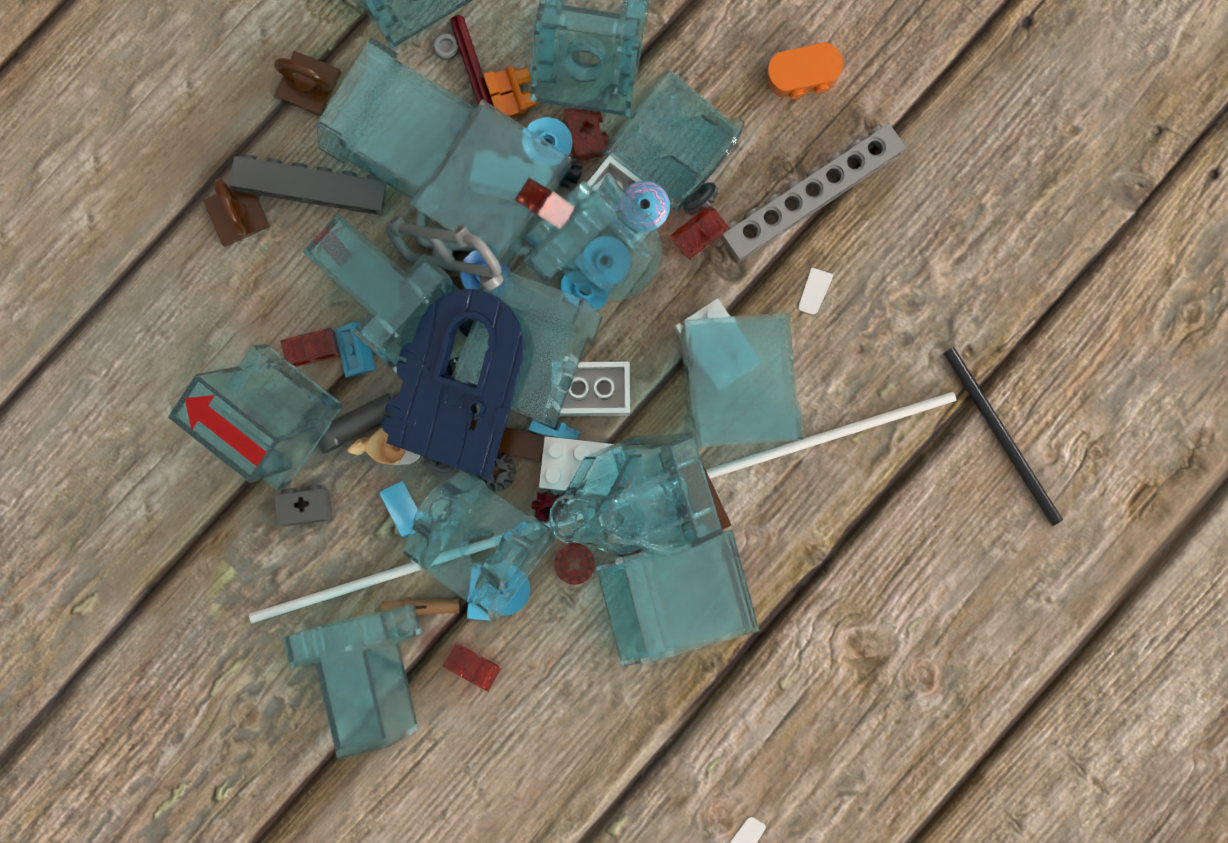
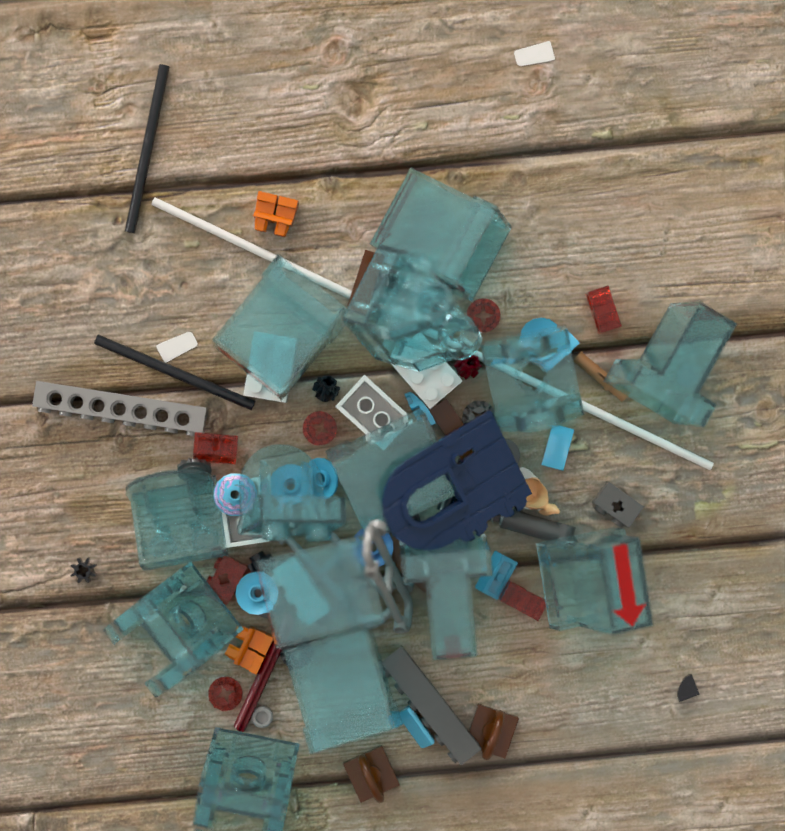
camera: 135 degrees left, 5 degrees up
clear red brick [514,178,575,230] -> none
orange brick [766,42,843,99] -> none
none -> black gear [71,557,97,583]
none -> black piece [94,334,256,411]
none -> clear red gear [208,677,243,711]
none -> orange hips [253,191,299,237]
none -> clear red gear [303,411,337,445]
none -> black gear [312,376,340,402]
none -> medium azure slope [398,705,435,748]
none -> black tile [677,674,700,702]

